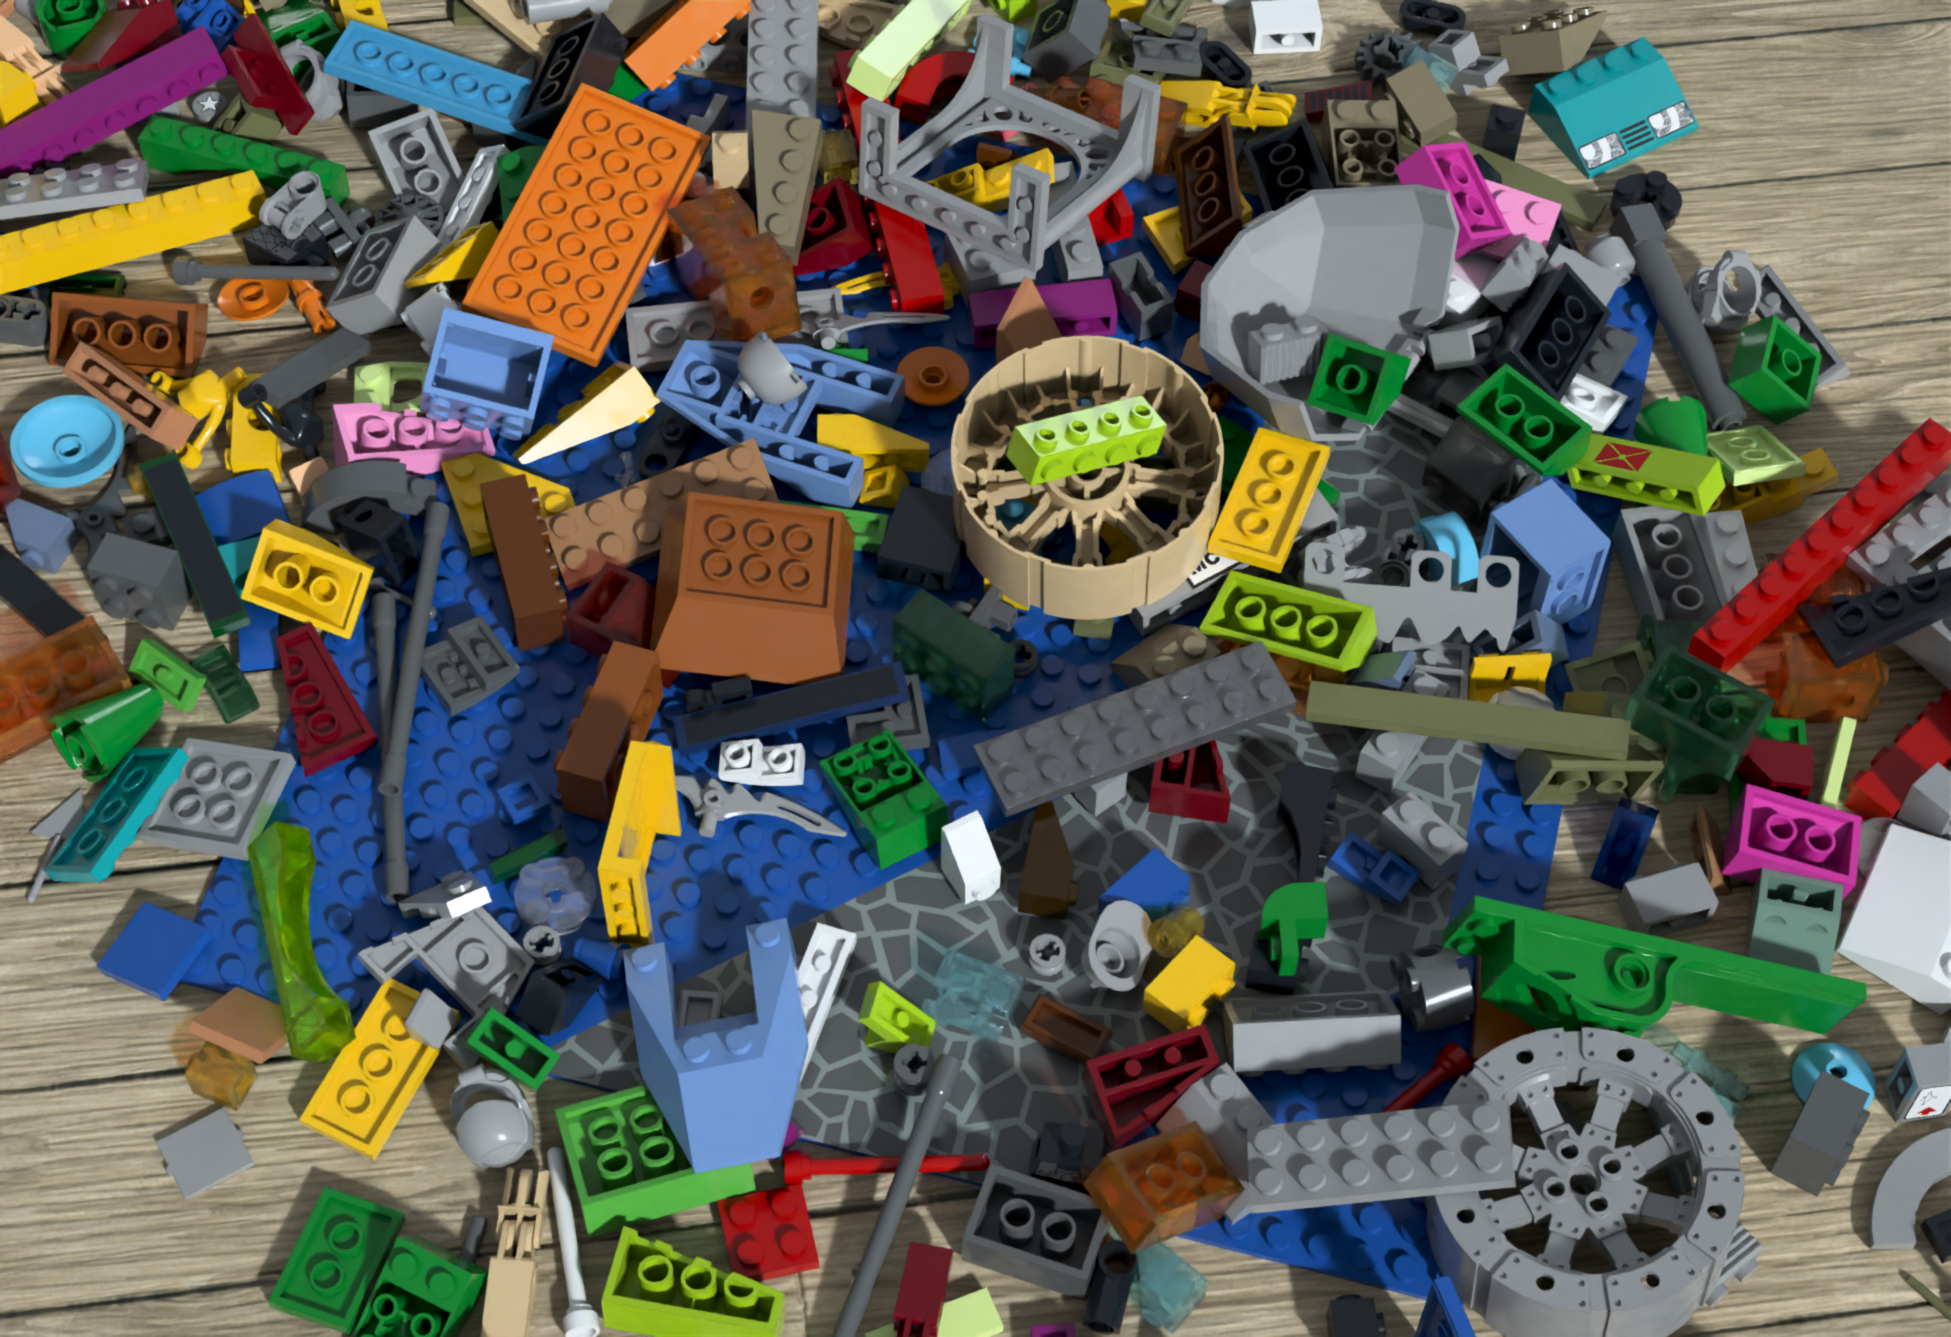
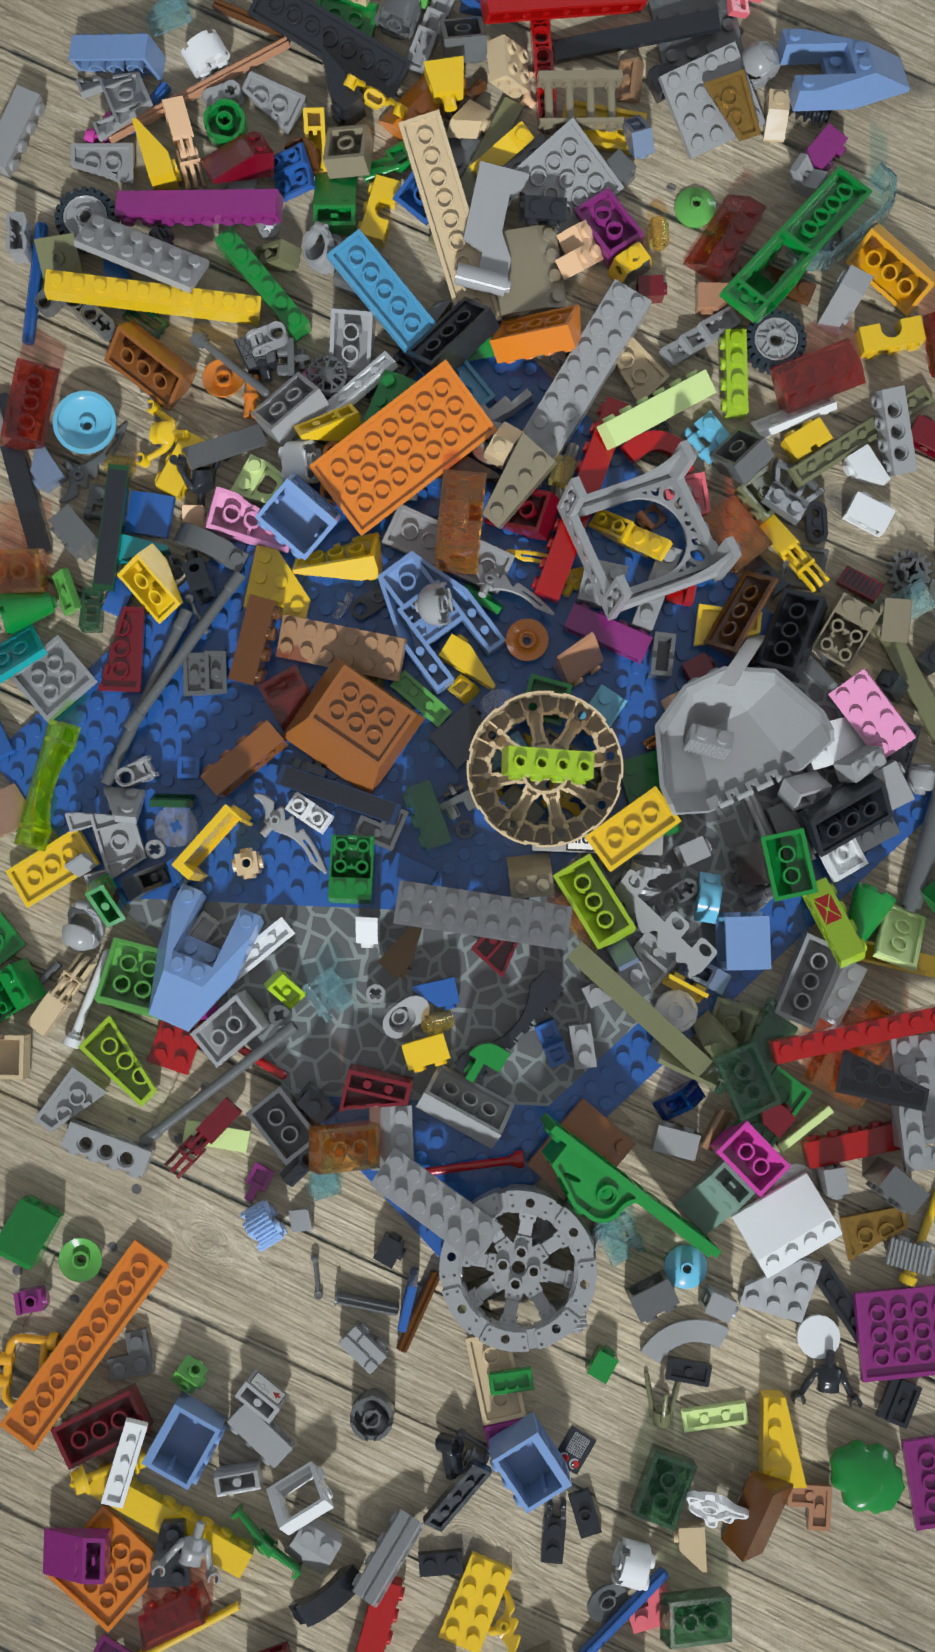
camera: 30 degrees right, 30 degrees up
nougat brick [62,341,199,451] -> none
dark red bracket [221,13,314,136] -> none
reddish brown tile [1020,994,1113,1065] -> none
reddish brown pin [1023,85,1090,110] -> none
green slope [1306,333,1411,426] -> none
dark grey brick [1389,943,1474,1033] -> none
dark pink slope [1394,141,1512,259] -> none
none -> light grey piece [115,755,159,788]
none -> light grey slope [190,990,272,1068]
none -> tan brick [232,848,264,879]
none -> green brick [585,1345,619,1384]
none -> light grey brick [673,836,712,868]

